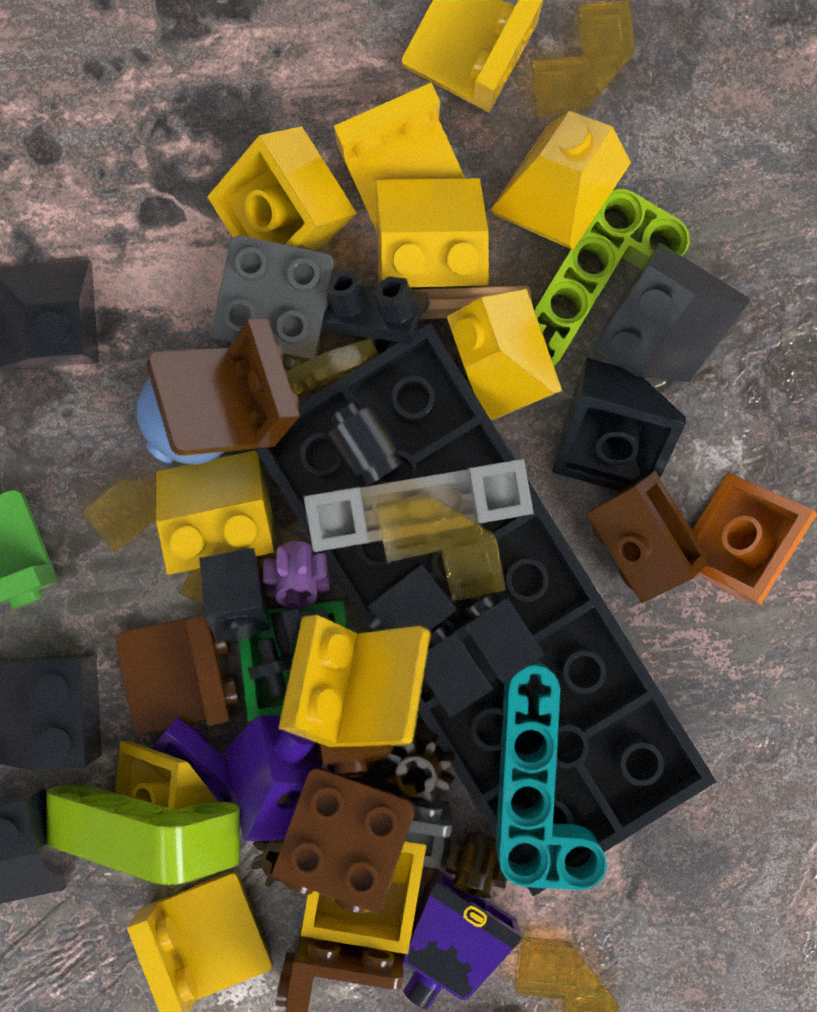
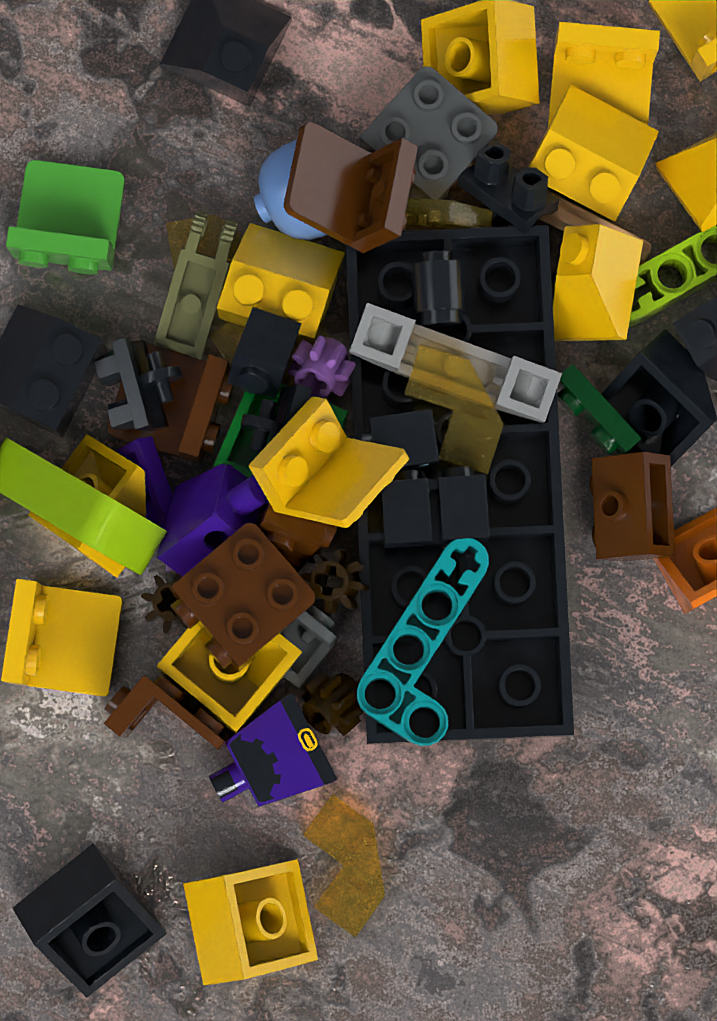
camera: 30 degrees right, 5 degrees down
none -> black hips [94,337,183,431]
none -> olive hinge [153,210,238,359]
none -> dark green plate [557,363,642,455]

